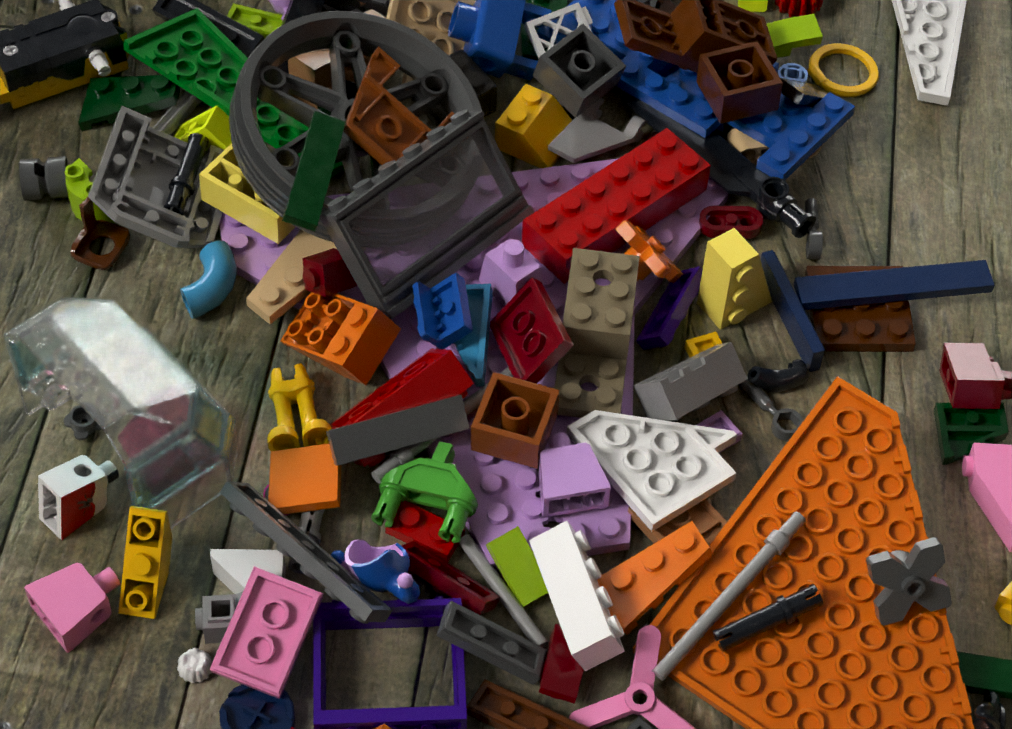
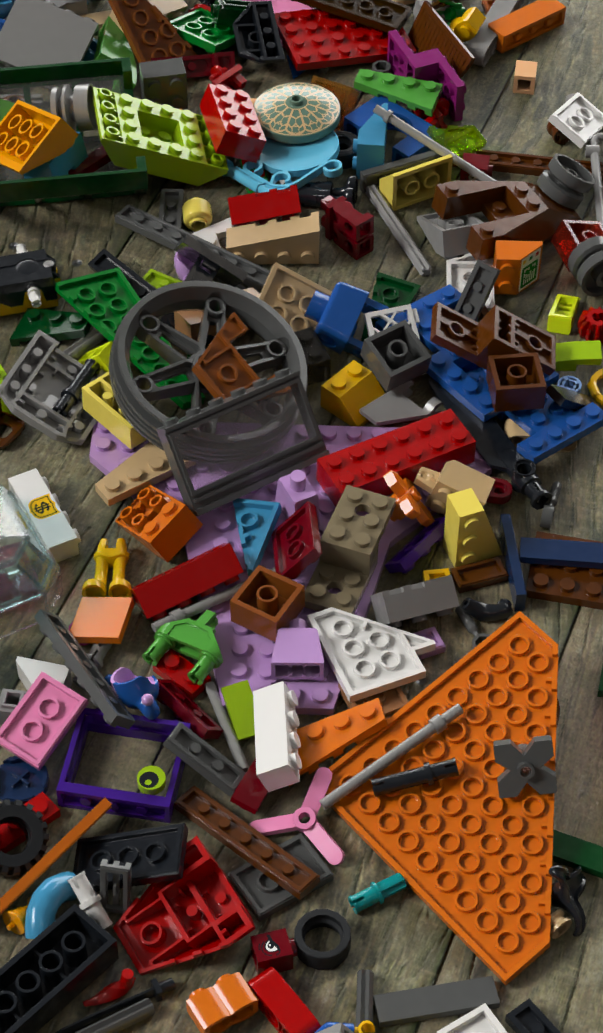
camera: 15 degrees right, 5 degrees down
dark azure cylinder [180,240,237,319] -> none
dark green tile [282,110,346,232] -> none
dark red brick [302,248,357,297] -> none
dark grey tile [326,395,470,466] -> none
blue bracket [412,273,473,349] -> none
none -> white brick [8,468,81,565]
none -> lime tile [137,766,166,795]
none -> tan hinge [414,460,495,515]
none -> reddish brown tile [450,556,509,594]

